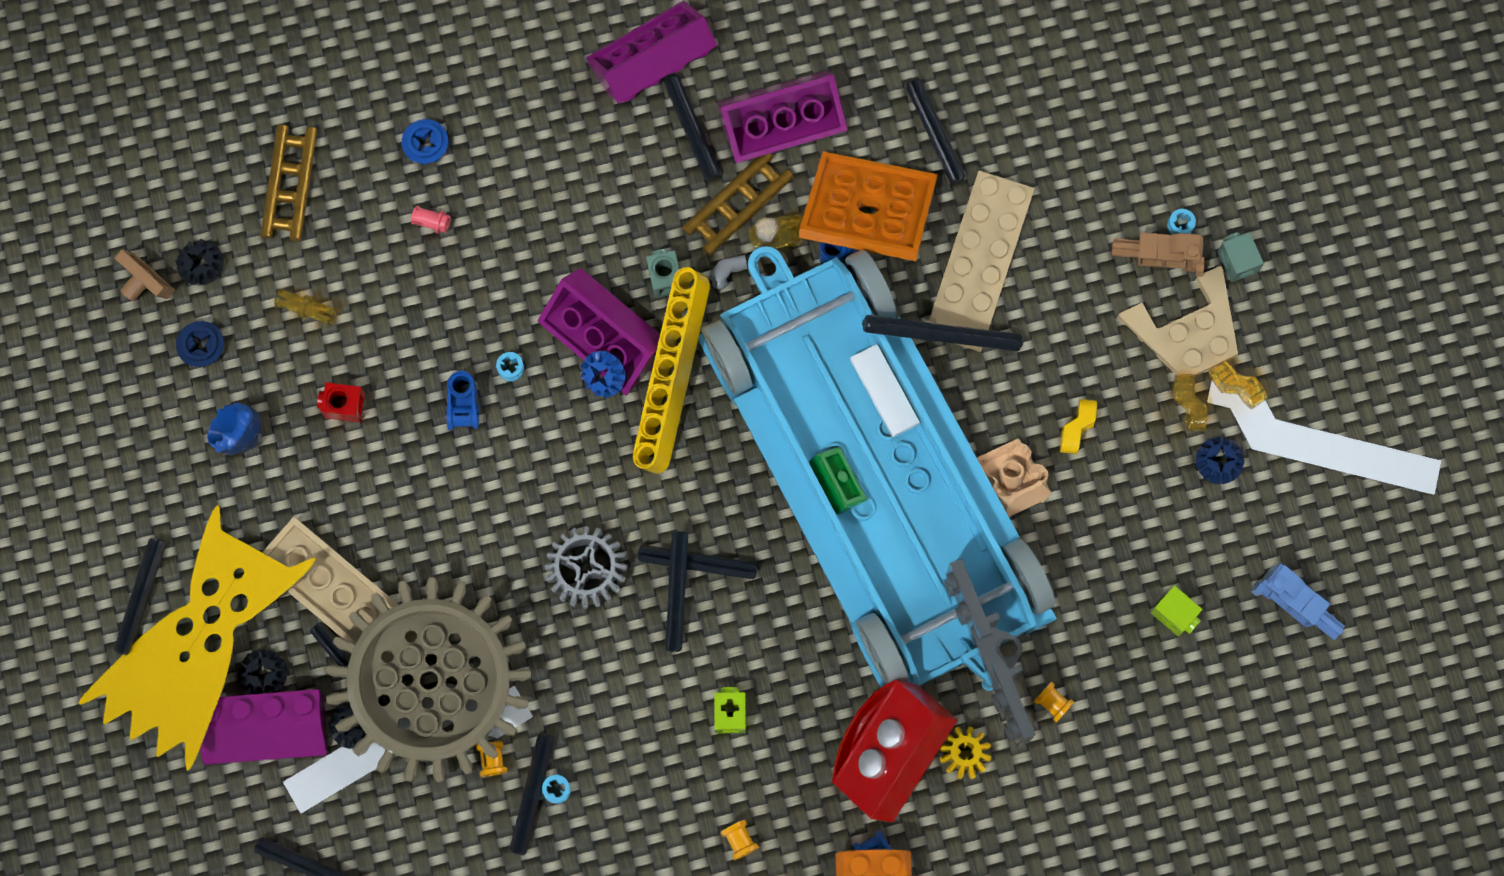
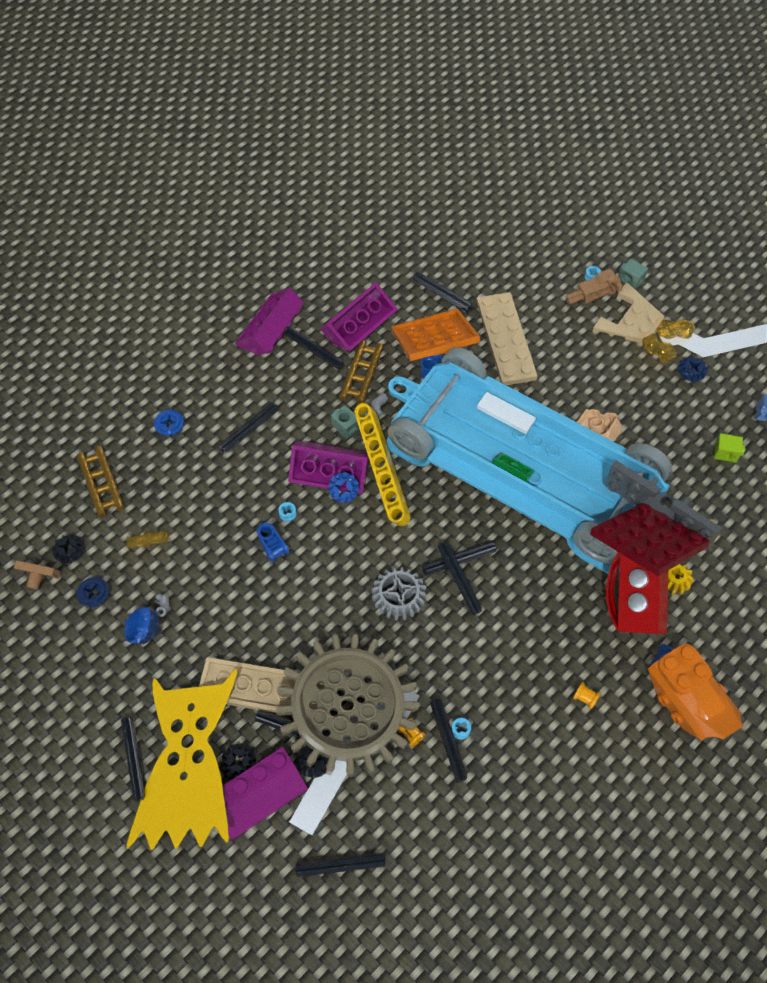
camera: 30 degrees left, 15 degrees down
red brick [317,382,365,423] -> none
coral pin [411,206,451,234] -> none
lime brick [714,687,746,734] -> none
clear yellow piece [749,215,806,249] -> none
black axle [862,315,1024,351] -> none
yellow piece [1060,399,1097,454] -> none
none -> light grey arm [154,593,170,617]
none -> black axle [218,402,278,454]
none -> dark red plate [590,503,710,576]

